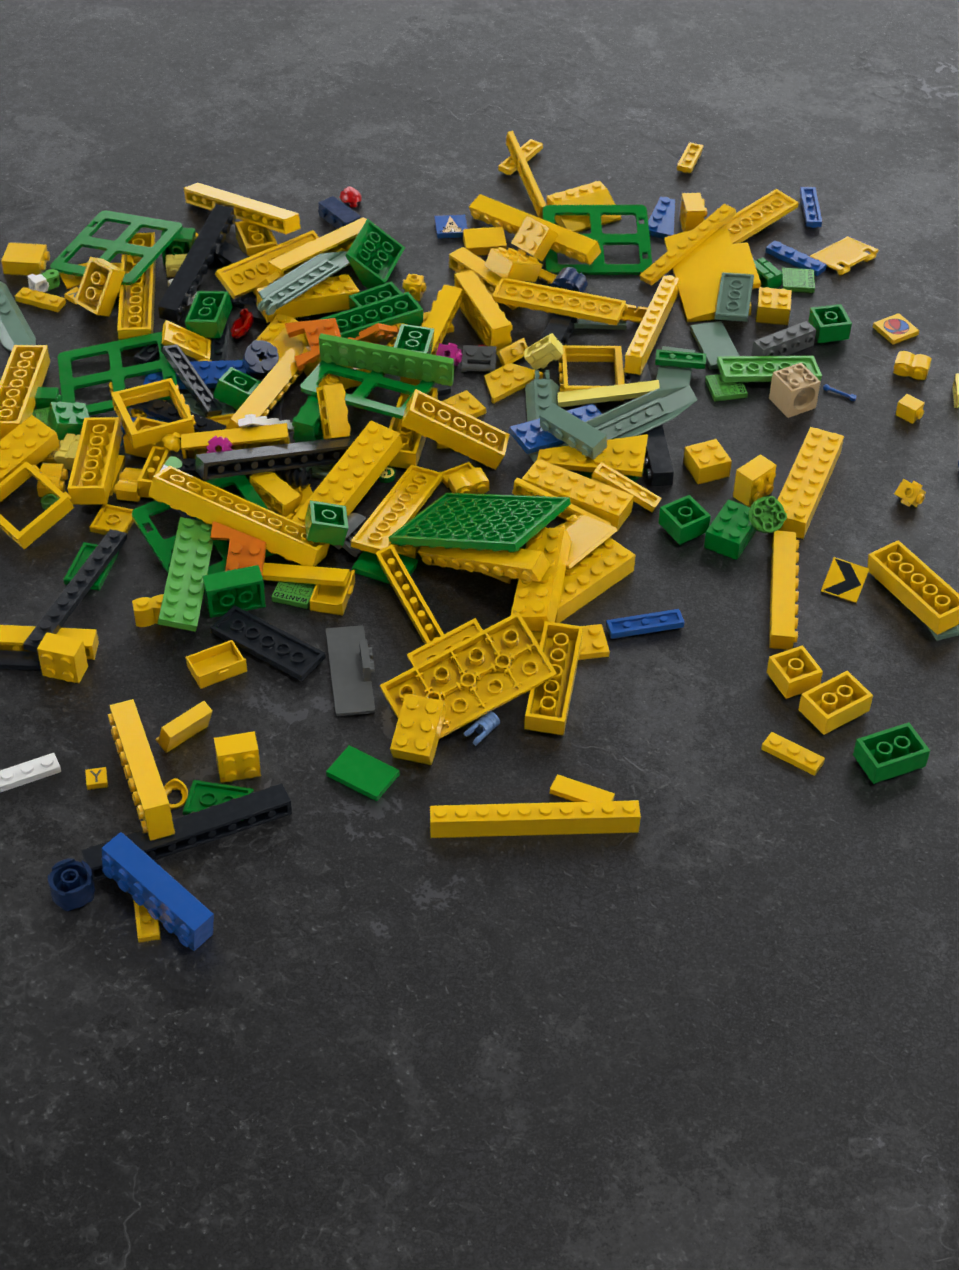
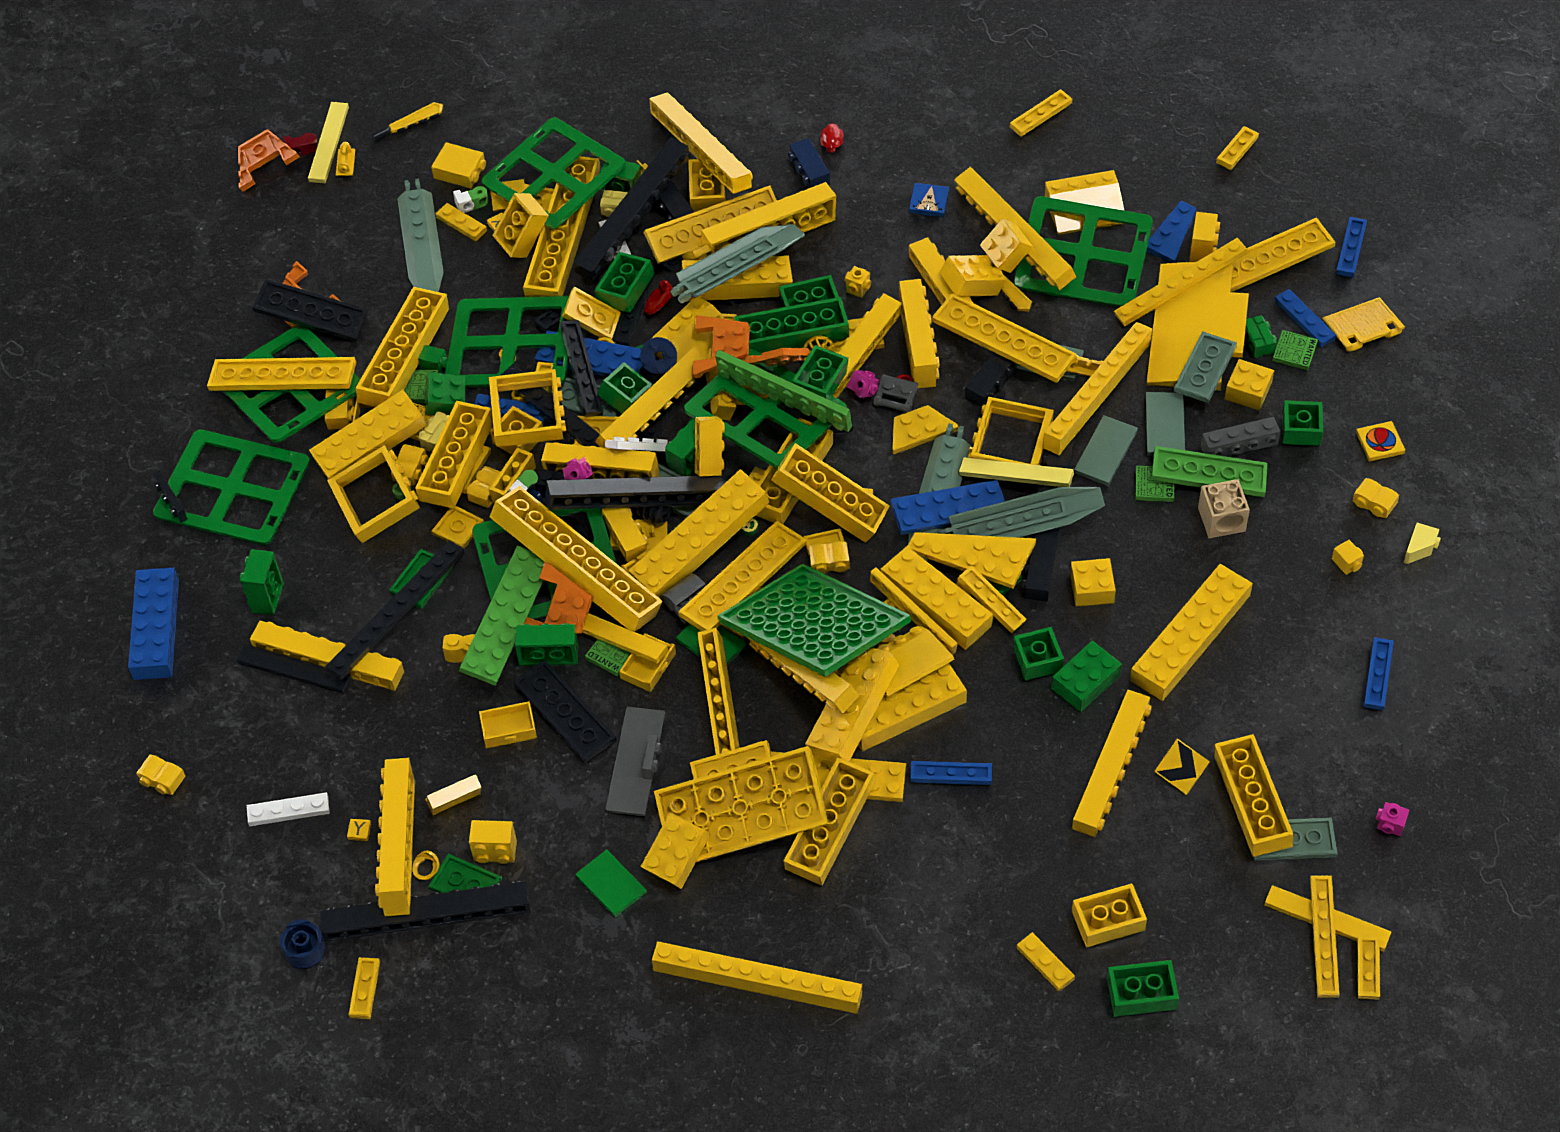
camera: 20 degrees right, 10 degrees up
yellow brick [37,633,88,683] -> none
blue brick [102,832,214,951] -> none
yellow piece [162,432,181,452] -> none
green brick [305,500,348,546] -> none
green slope [345,219,405,289] -> none
yellow plate [441,390,486,418] -> none
yellow container [463,227,507,256] -> none
medium blue hinge [464,711,500,746] -> none
yellow plate [496,338,528,366] -> none
yellow tile [506,131,546,219] -> none
light yellow brick [524,333,563,370] -> none
sand green brick [539,403,607,460] -> none
dark blue brick [550,267,588,293] -> none
yellow tile [550,774,615,802] -> none
green plate [655,349,706,369] -> none
yellow brick [733,454,777,507] -> none
bright green tile [749,496,787,533] -> none
yellow brick [766,645,823,699] -> none
blue hinge [823,384,856,401] -> none
yellow brick [894,478,926,507] -> none

